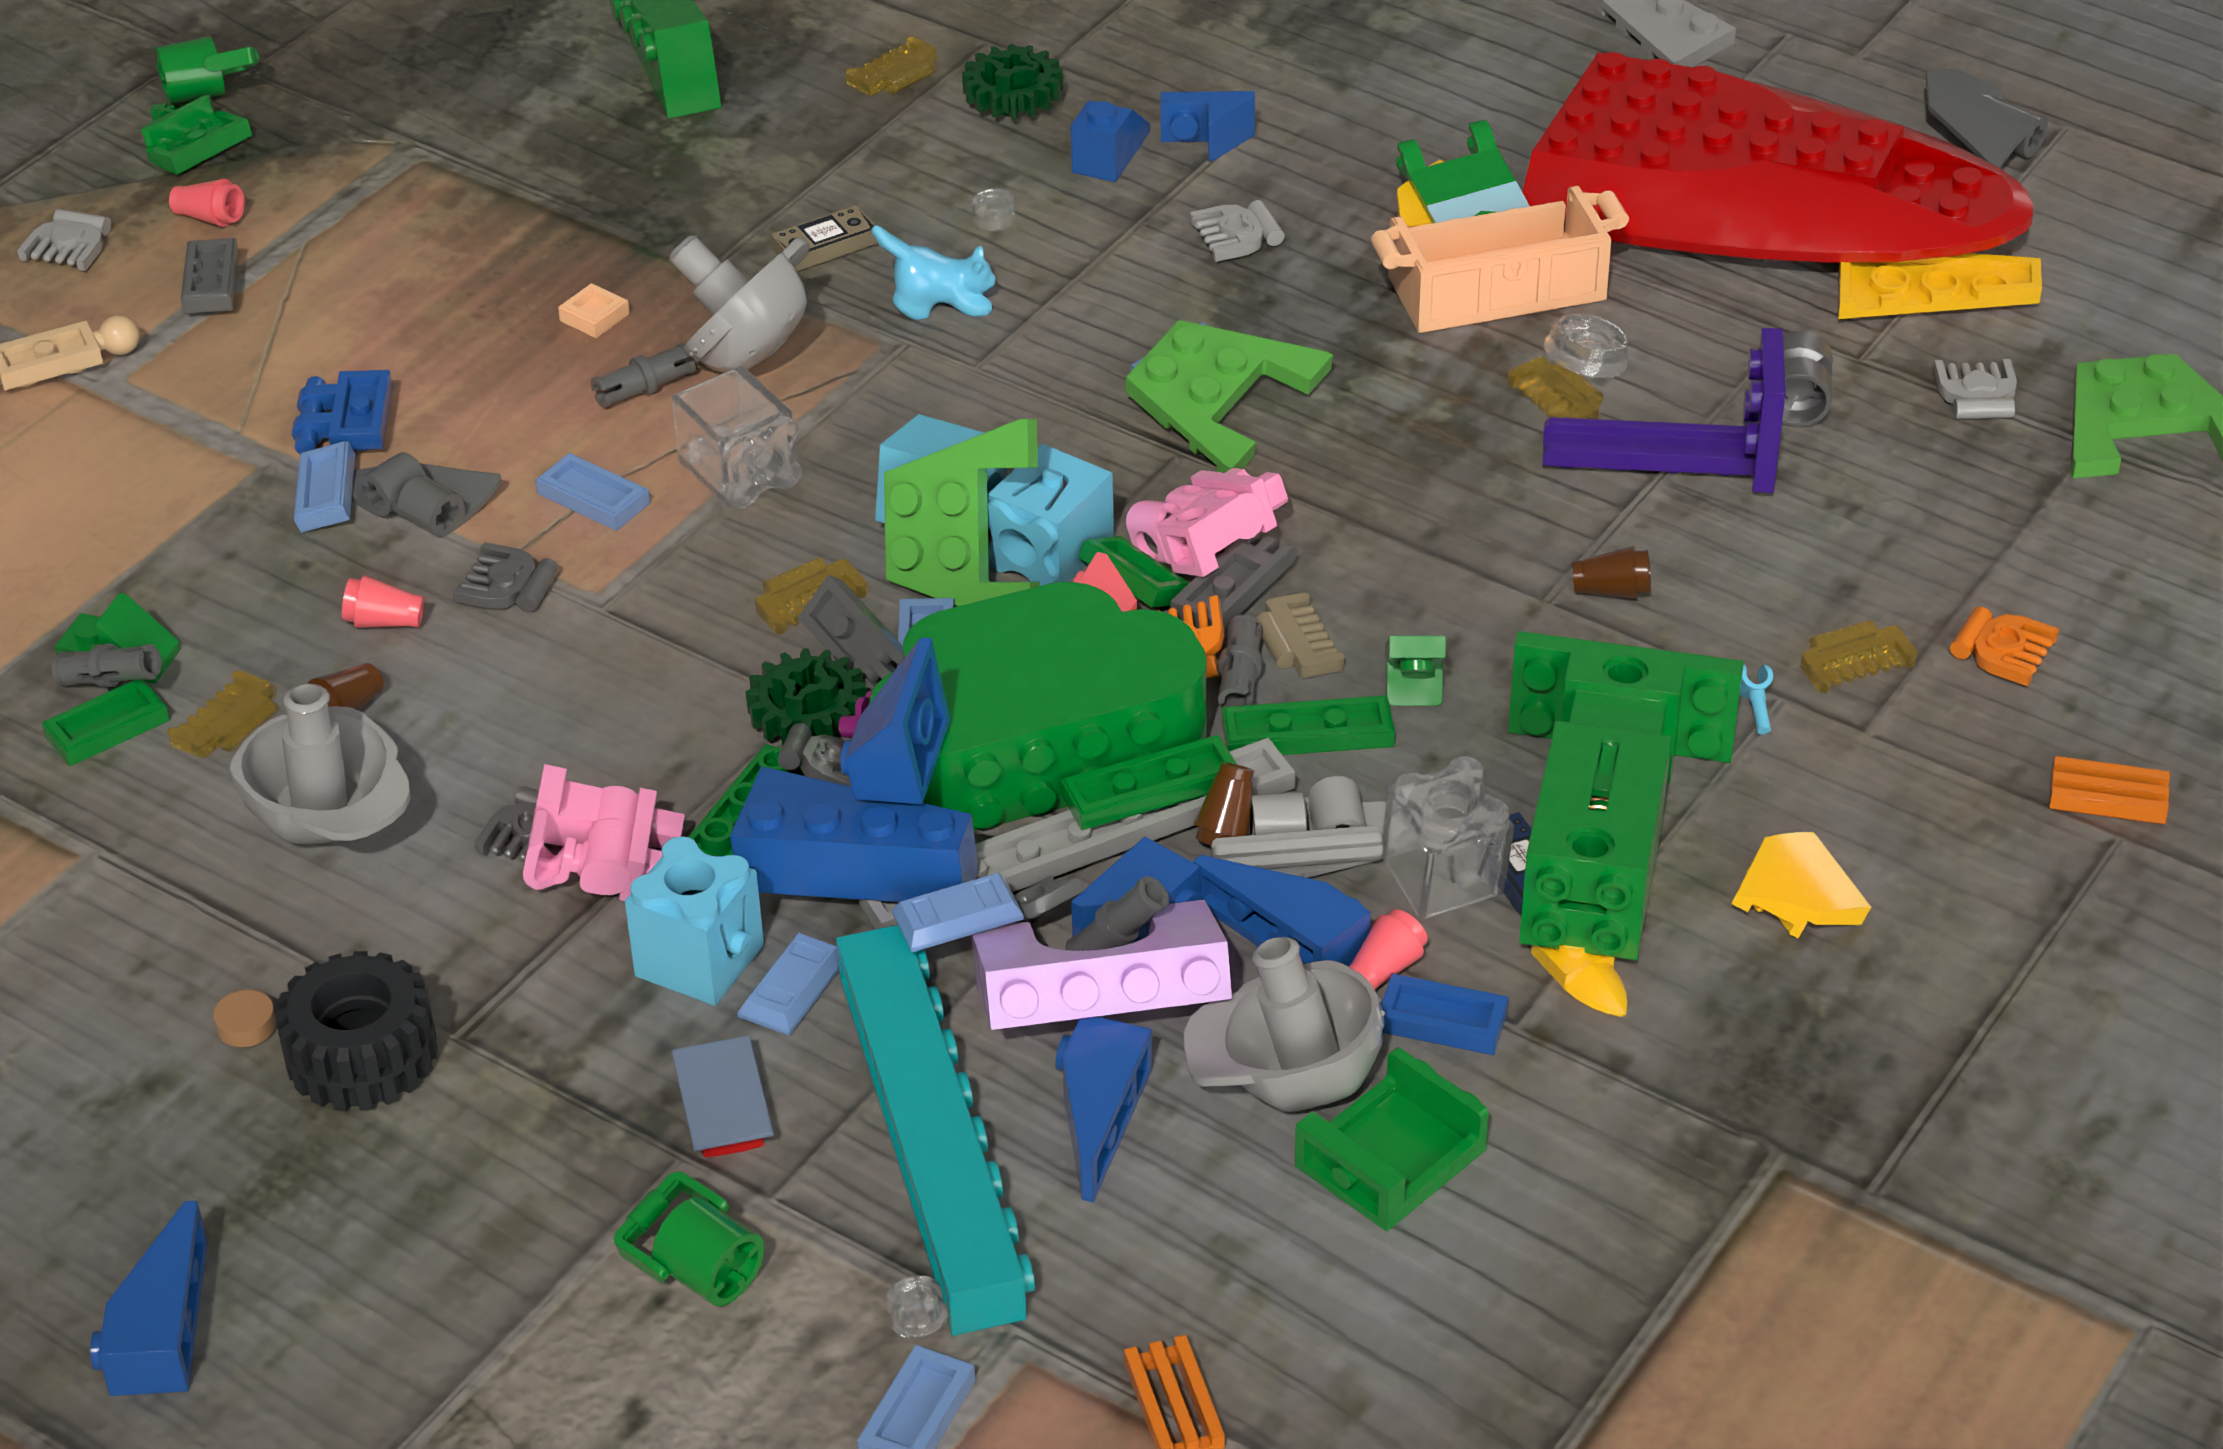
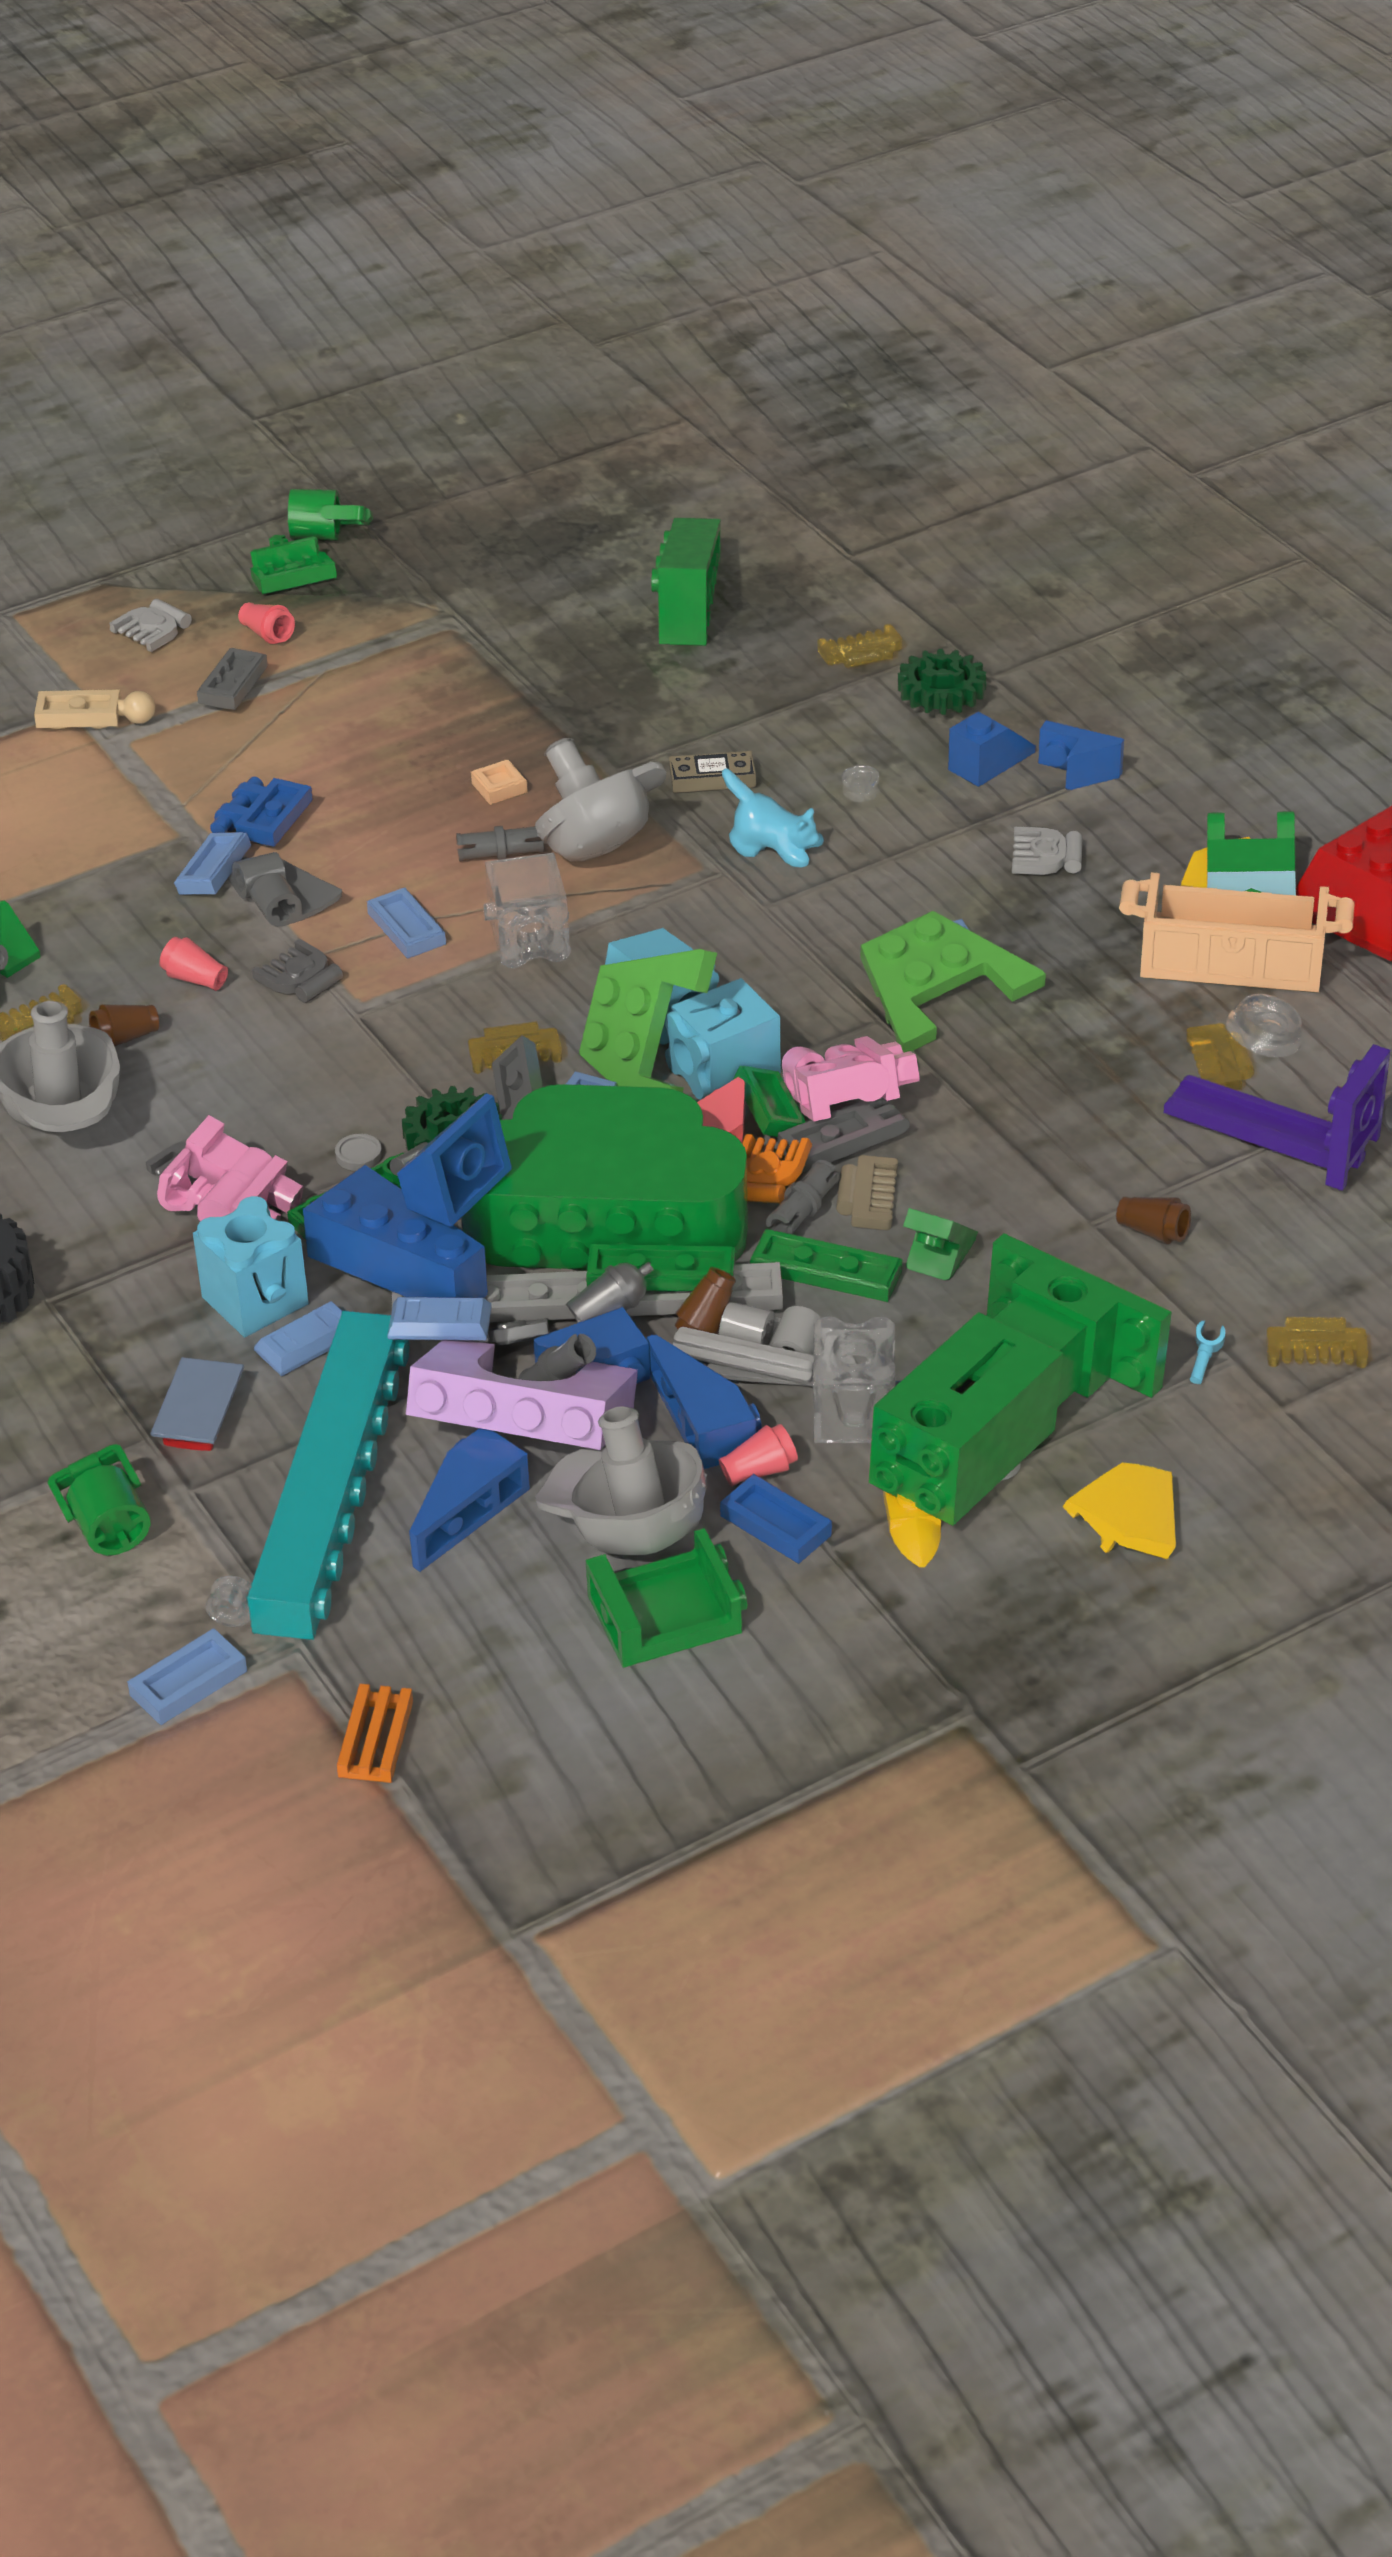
camera: 25 degrees right, 0 degrees up
none -> light grey piece [335,1134,382,1171]
none -> flat silver piece [566,1262,654,1323]

